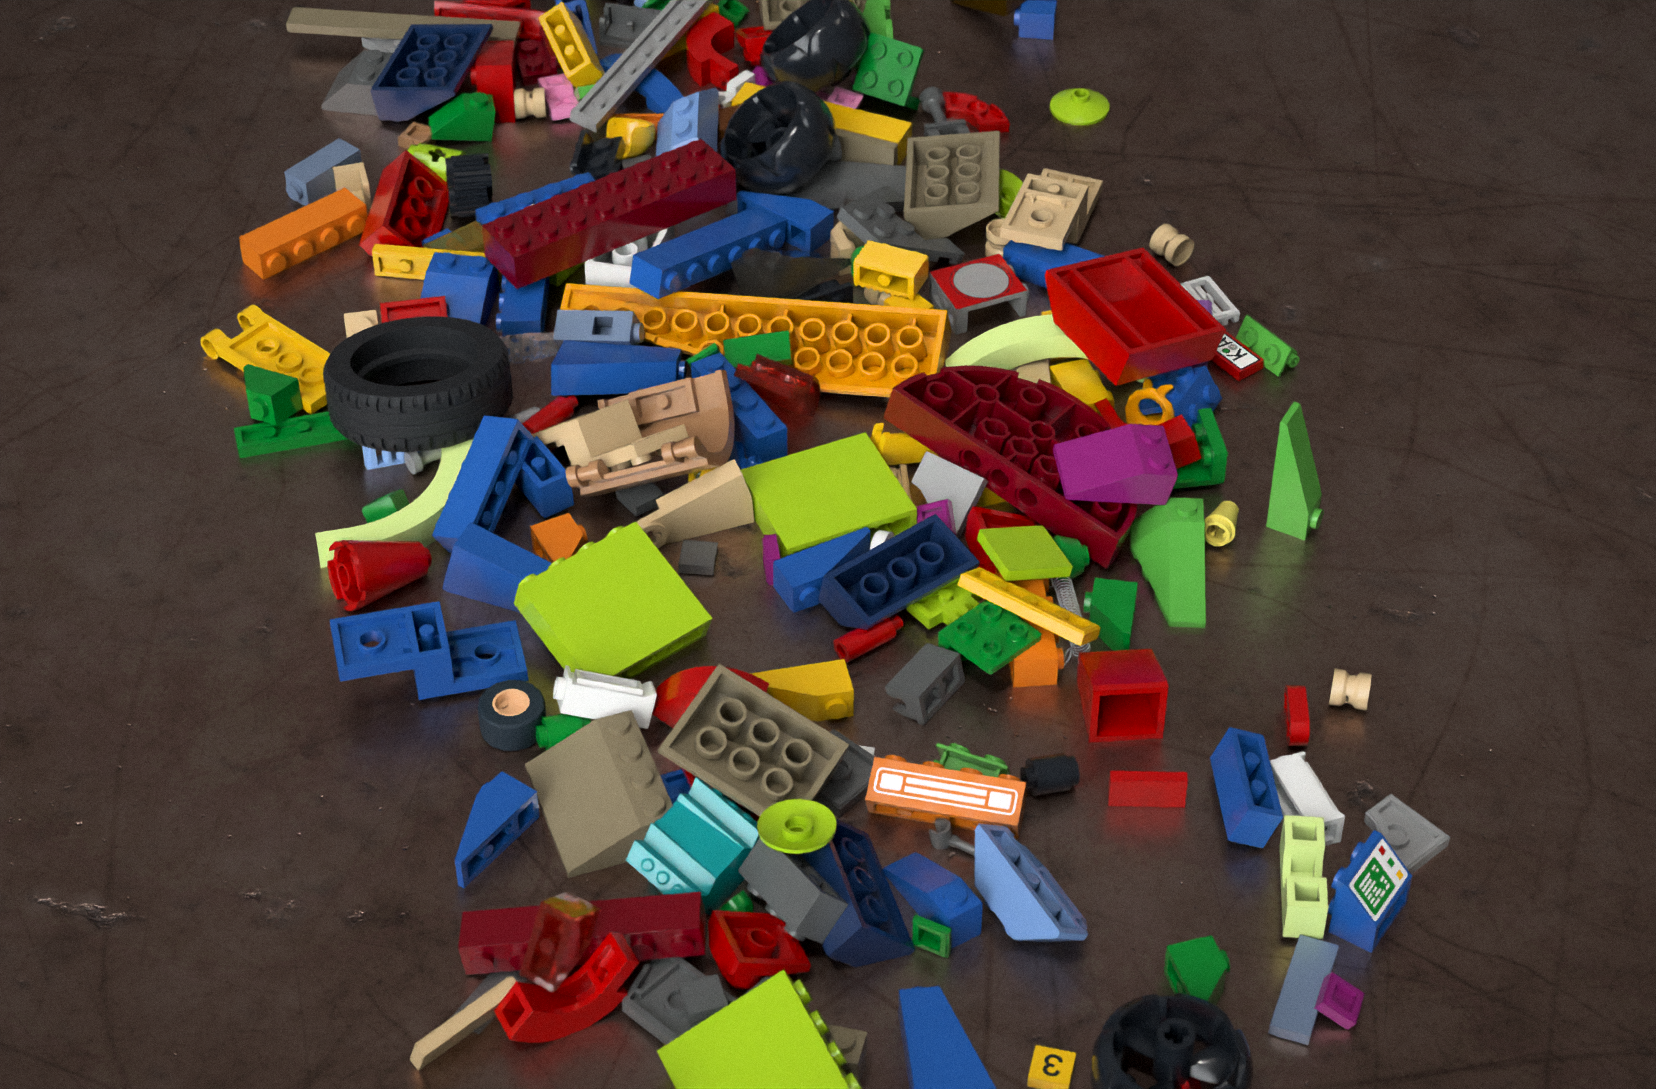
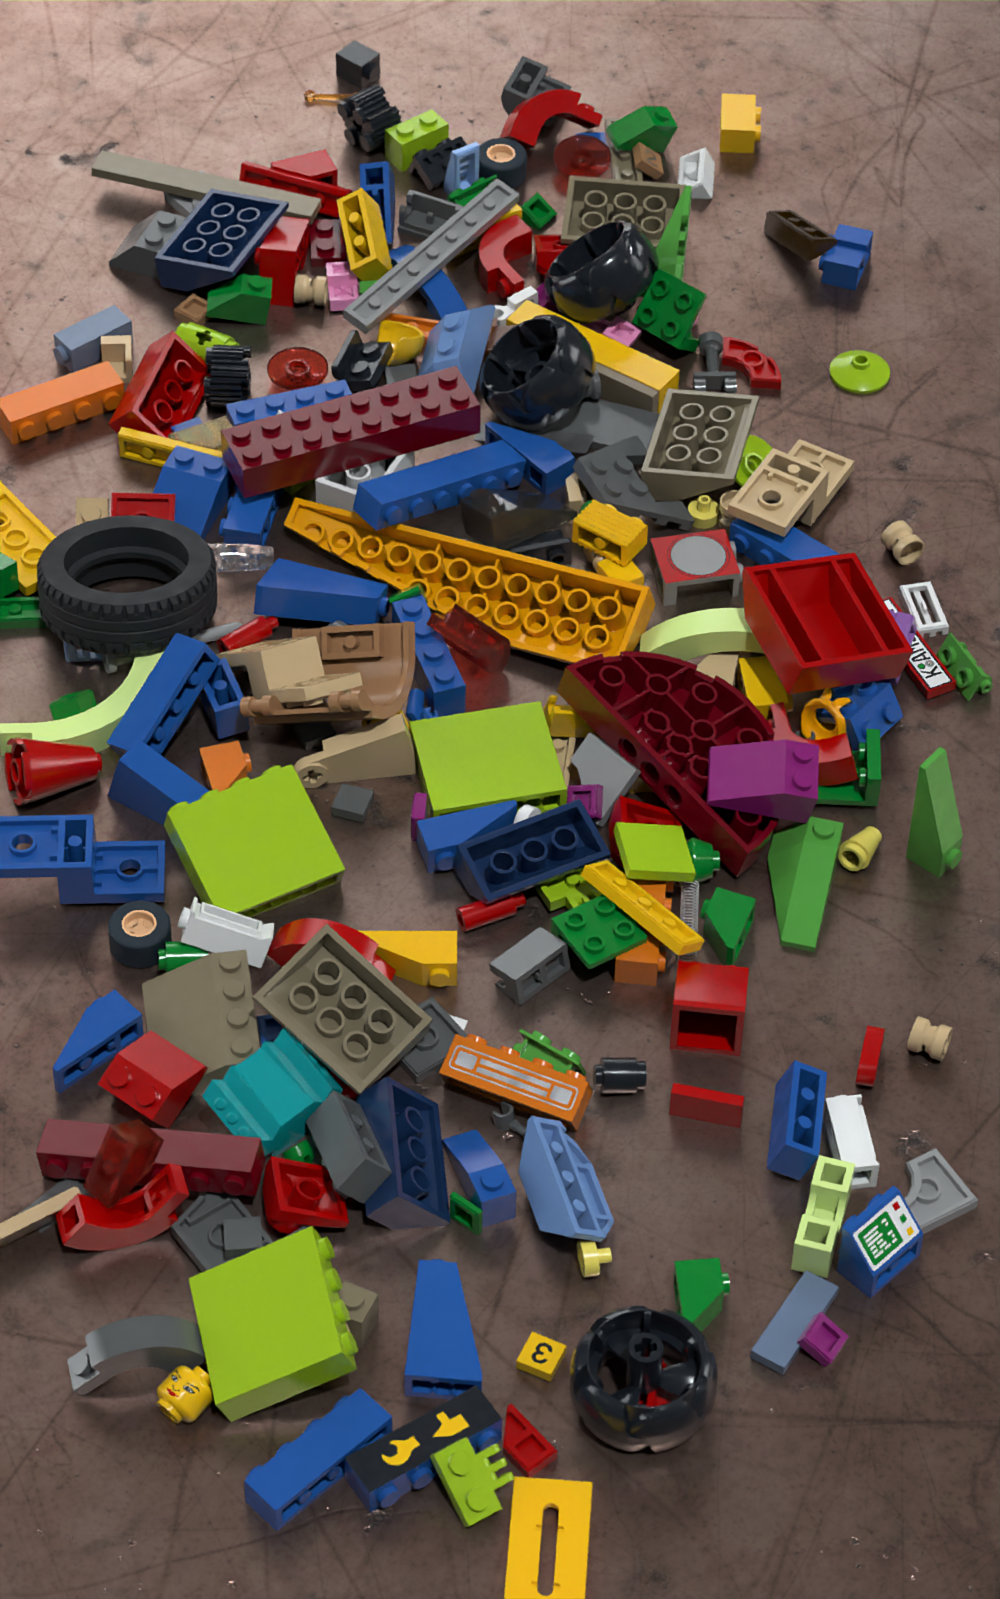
camera: 10 degrees right, 5 degrees up
sand blue brick [553,310,645,349] -> none
green tile [723,330,793,372] -> none
lime dish [757,799,836,854] -> none
none -> red slope [98,1030,208,1129]
none -> clear red dish [267,347,328,390]
none -> light yellow tile [577,1240,612,1278]
none -> light yellow tile [688,495,720,529]

